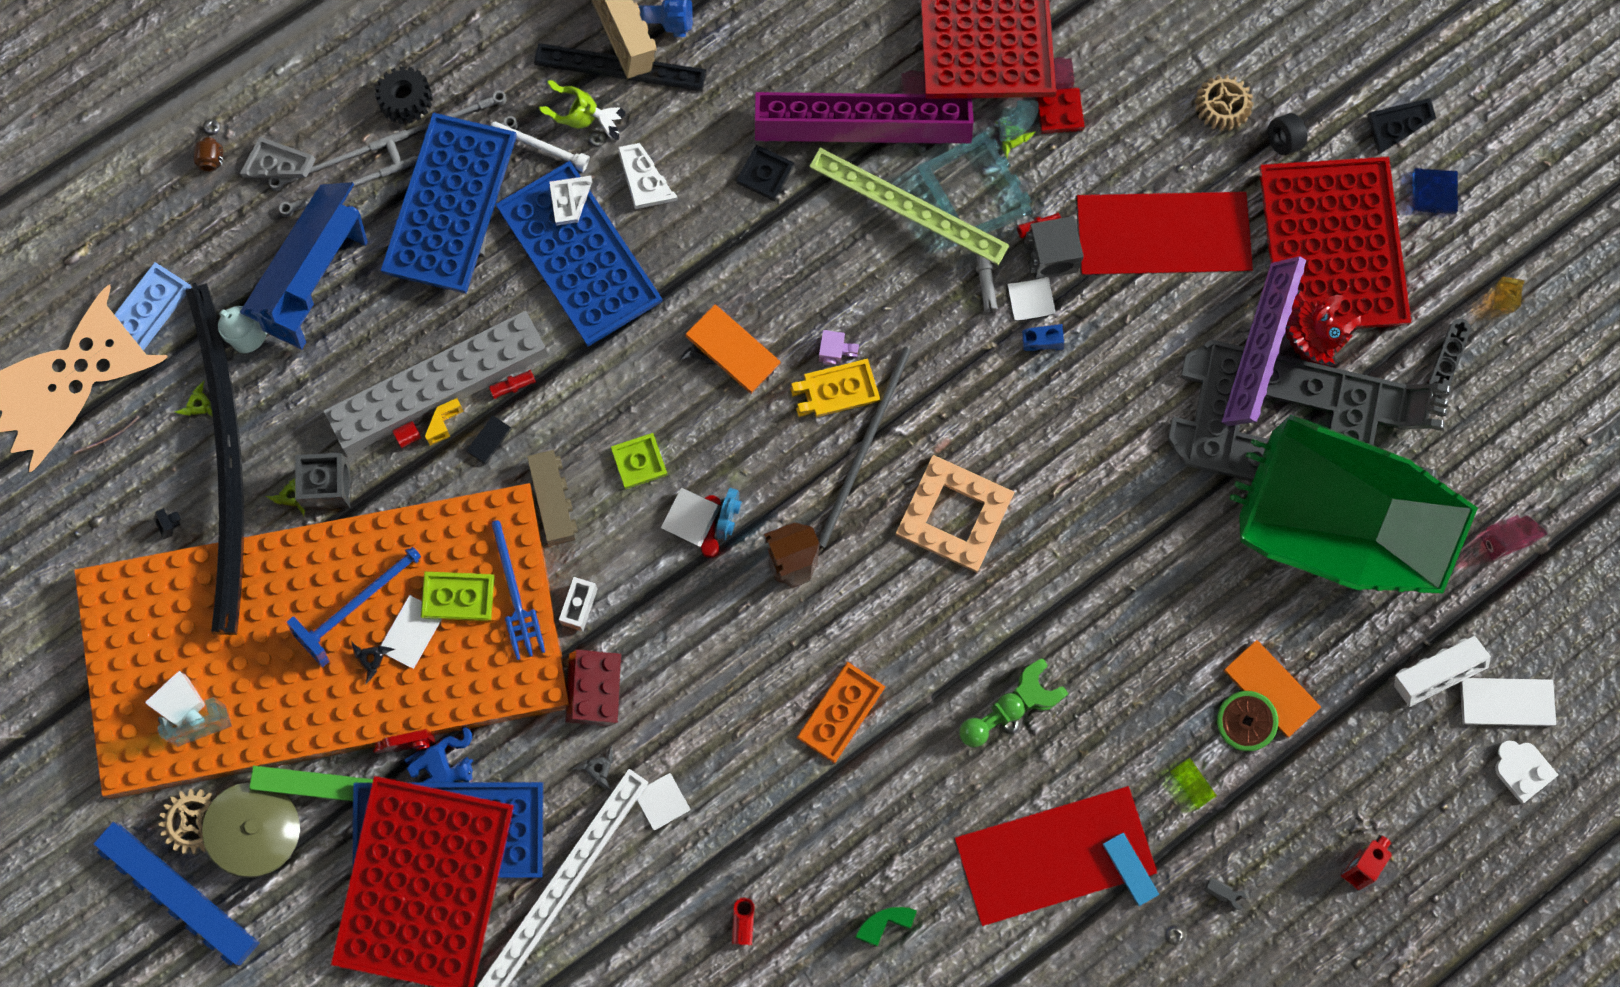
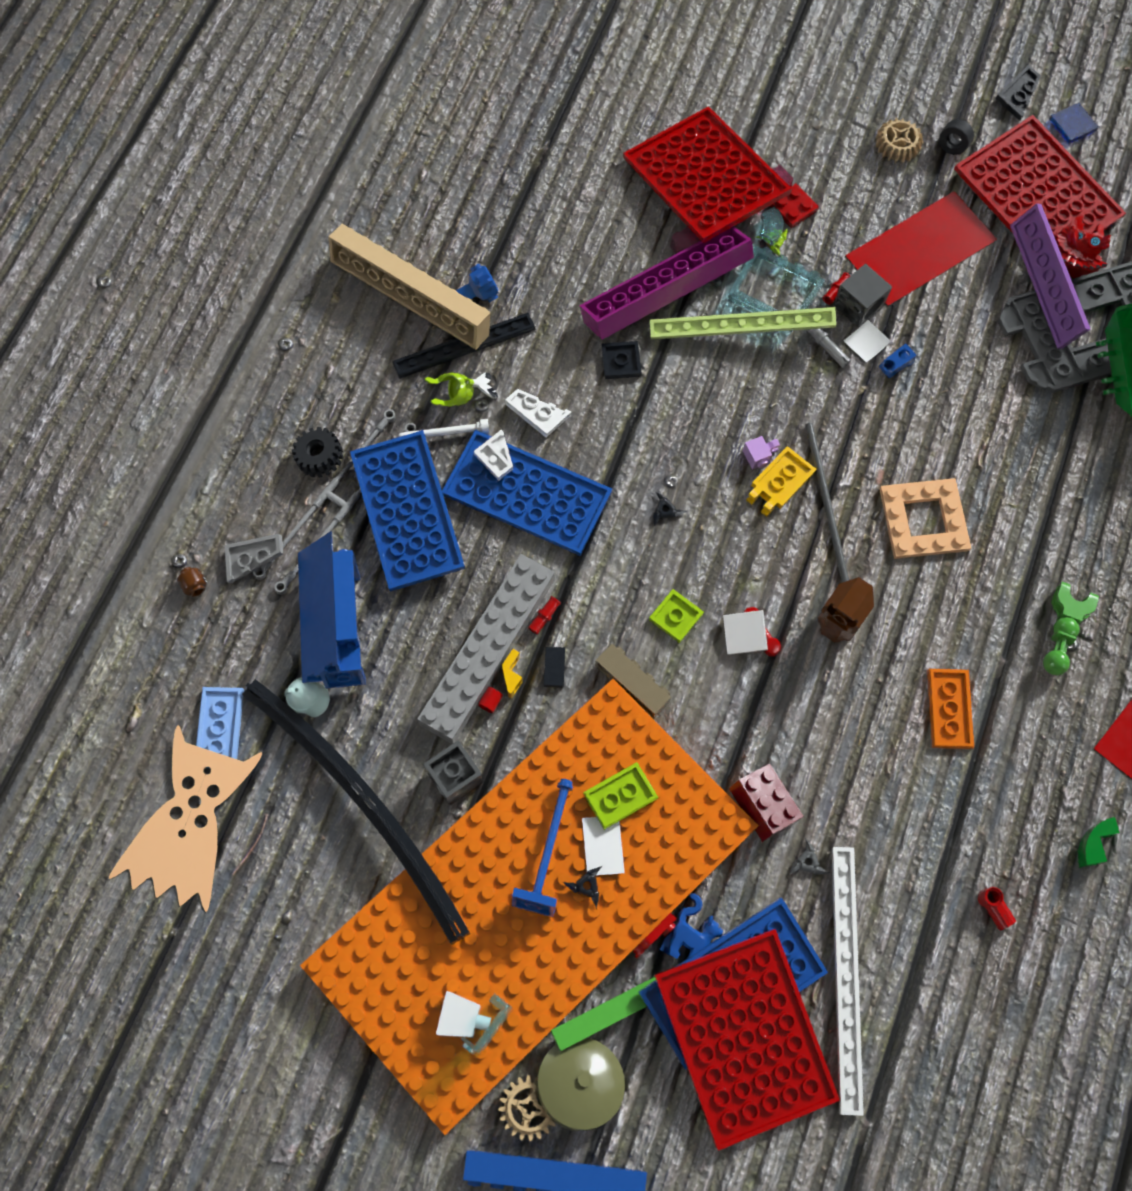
camera: 30 degrees left, 5 degrees down
black tile [154,508,181,539] -> none
lime piece [175,380,212,416] -> none
lime piece [265,478,305,516] -> none
blue piece [492,520,545,660] -> none
white brick [559,577,597,632] -> none
white sticker [637,773,690,830] -> none
orange tile [685,304,781,394] -> none
dark azure plate [716,488,742,541] -> none

